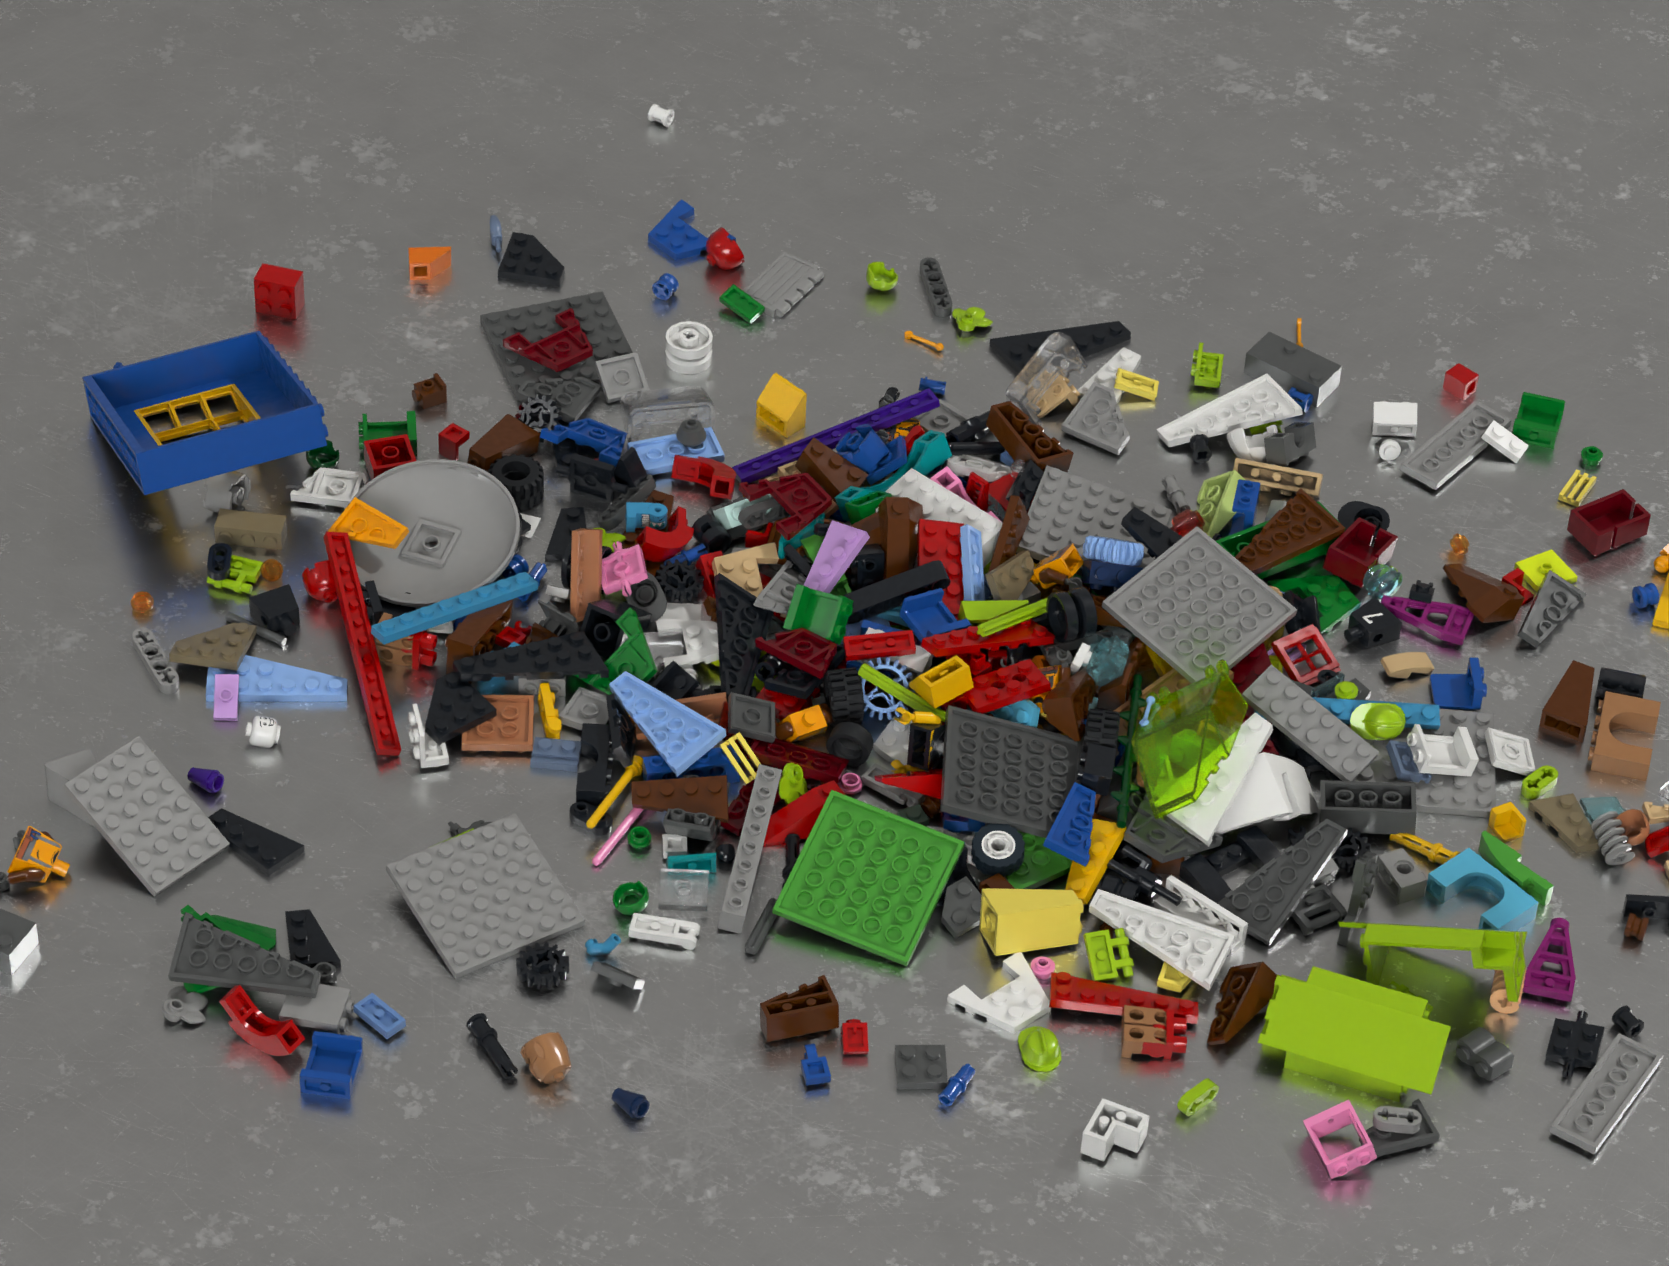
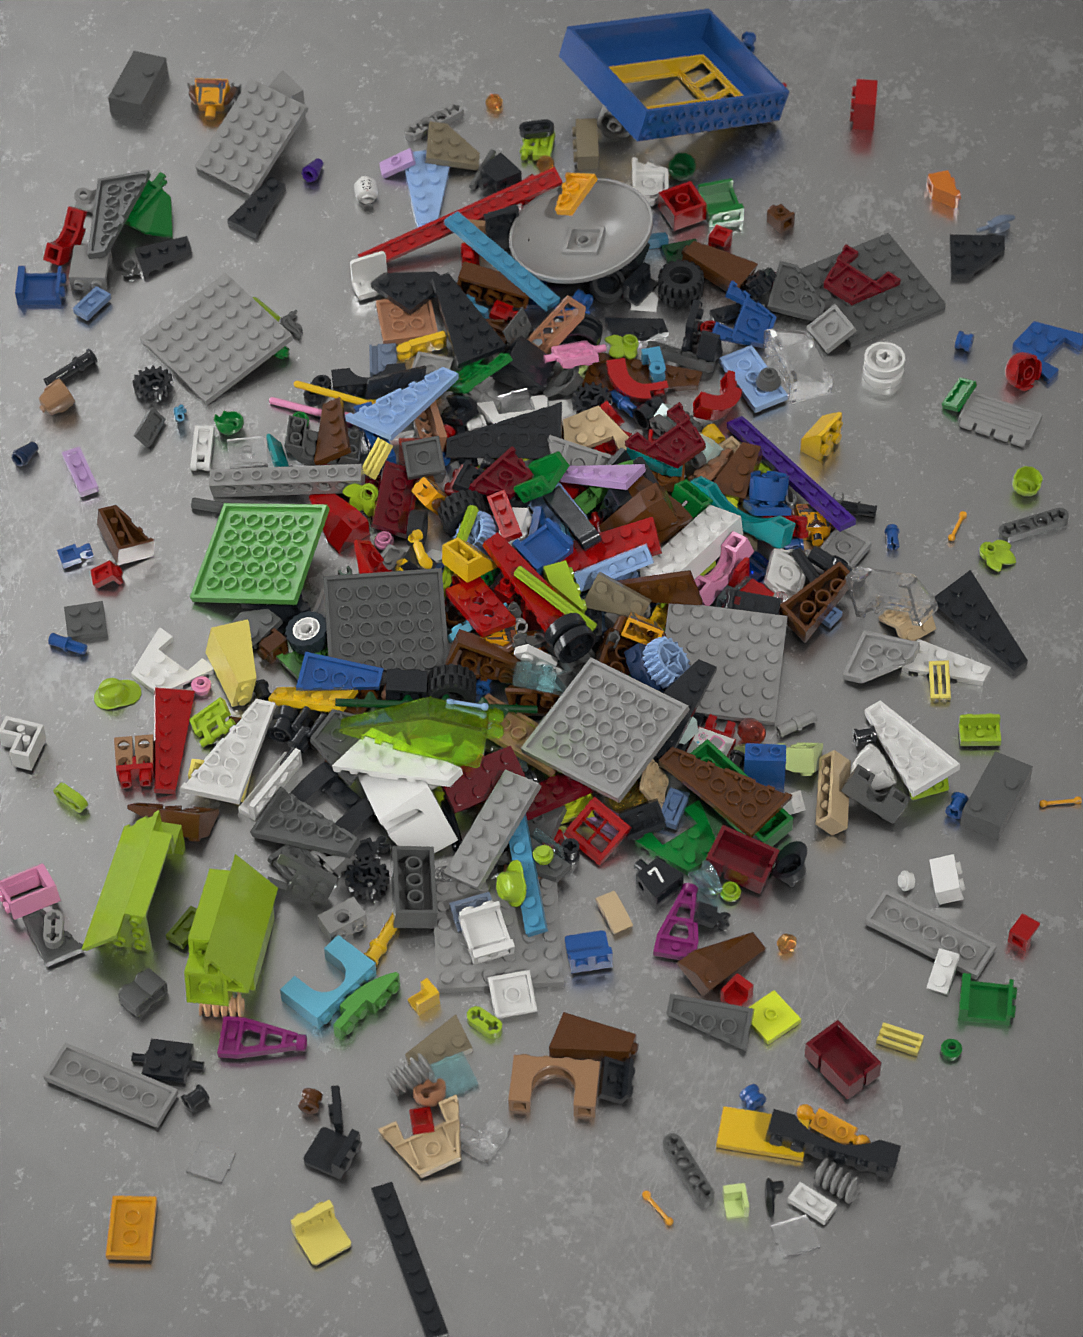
camera: 85 degrees right, 10 degrees up
none -> lavender plate [62,446,99,497]

